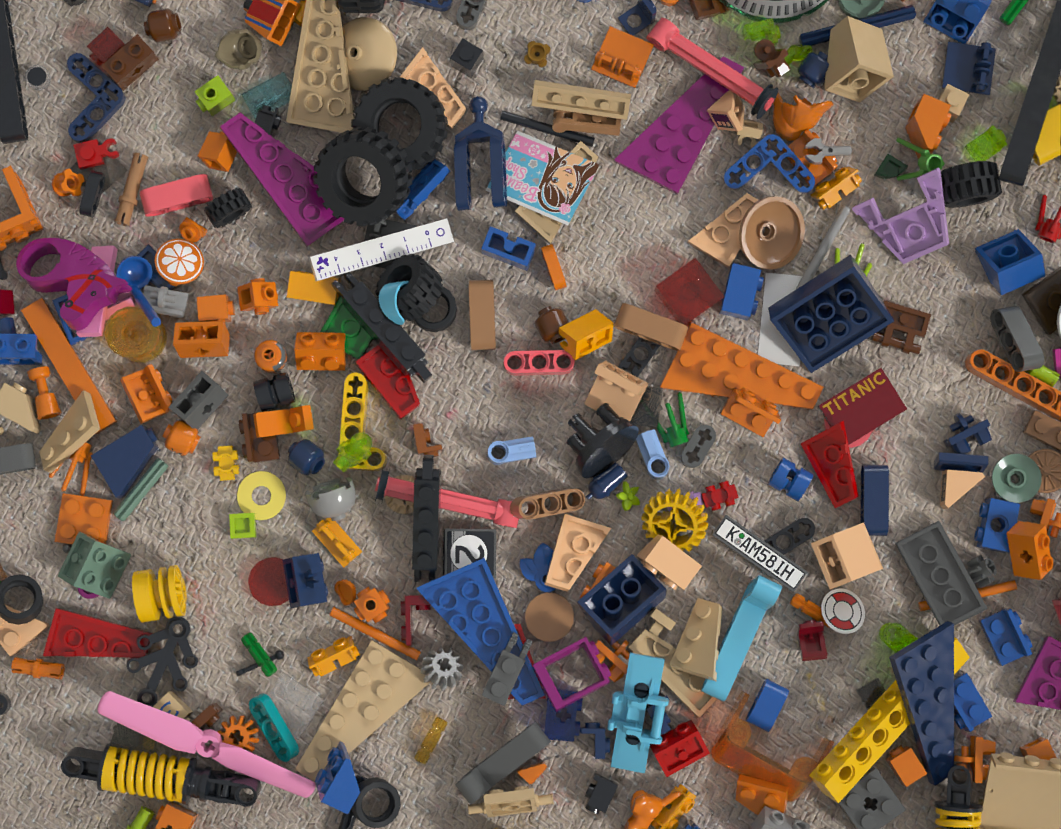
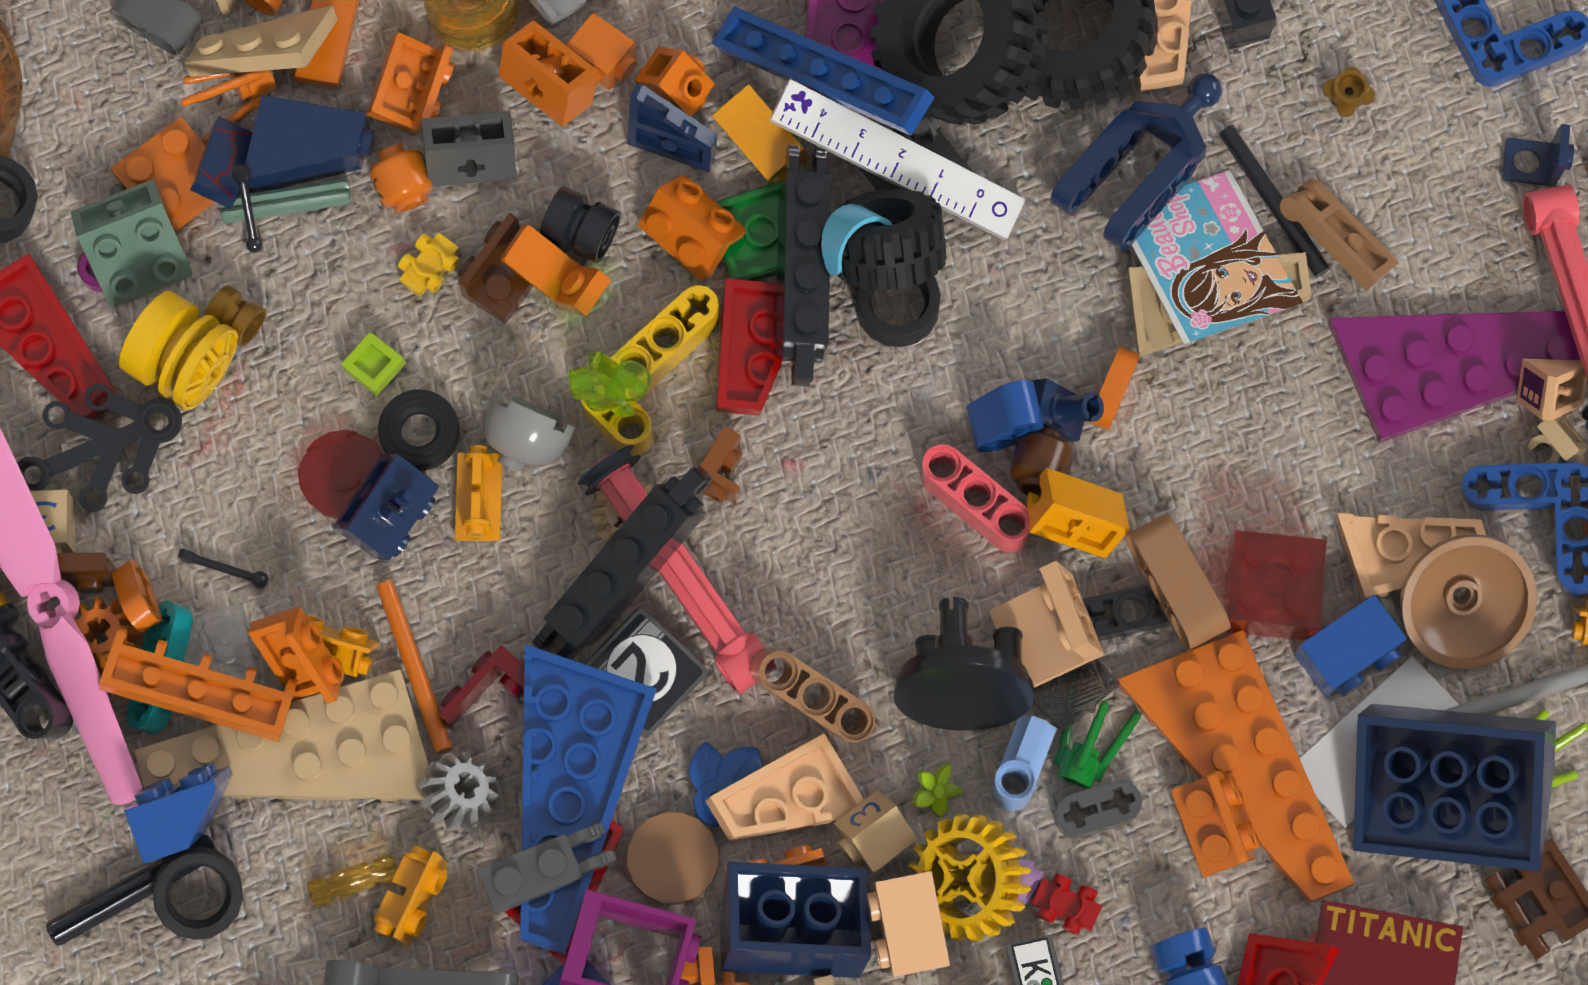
camera: 40 degrees right, 10 degrees down
light yellow piece [237,471,286,520] -> none
green axle [241,632,277,677] -> none
orange head [254,340,288,373] -> none
dark blue head [288,439,325,476] -> none
orange piece [334,579,356,606] -> none
orange brick [353,586,391,624] -> none
blue hinge [395,159,451,220] -> none
medium nougat beam [469,279,496,350] -> none
blue brick [481,226,536,271] -> none
light blue piece [487,436,536,465] -> none
tan fence [531,80,631,120] -> none
dark blue piece [585,462,628,500] -> none
orange hinge [591,26,654,88] -> none
none -> orange hinge [98,627,298,742]
none -> orange beam [112,559,162,633]
none -> dark blue tile [190,116,253,209]
none -> pearl gold wheel [204,285,267,346]
none -> black hinge [232,164,263,253]
none -> orange bracket [248,606,344,704]
none -> light orange hinge [373,845,448,947]
none -> black tyre [378,389,460,471]
none -> dark blue wing [627,83,718,172]
none -> blue plate [712,6,935,136]
none -> tan brick [833,790,918,873]
none -> blue beam [966,380,1044,452]
none -> dark blue bracket [1029,378,1104,442]

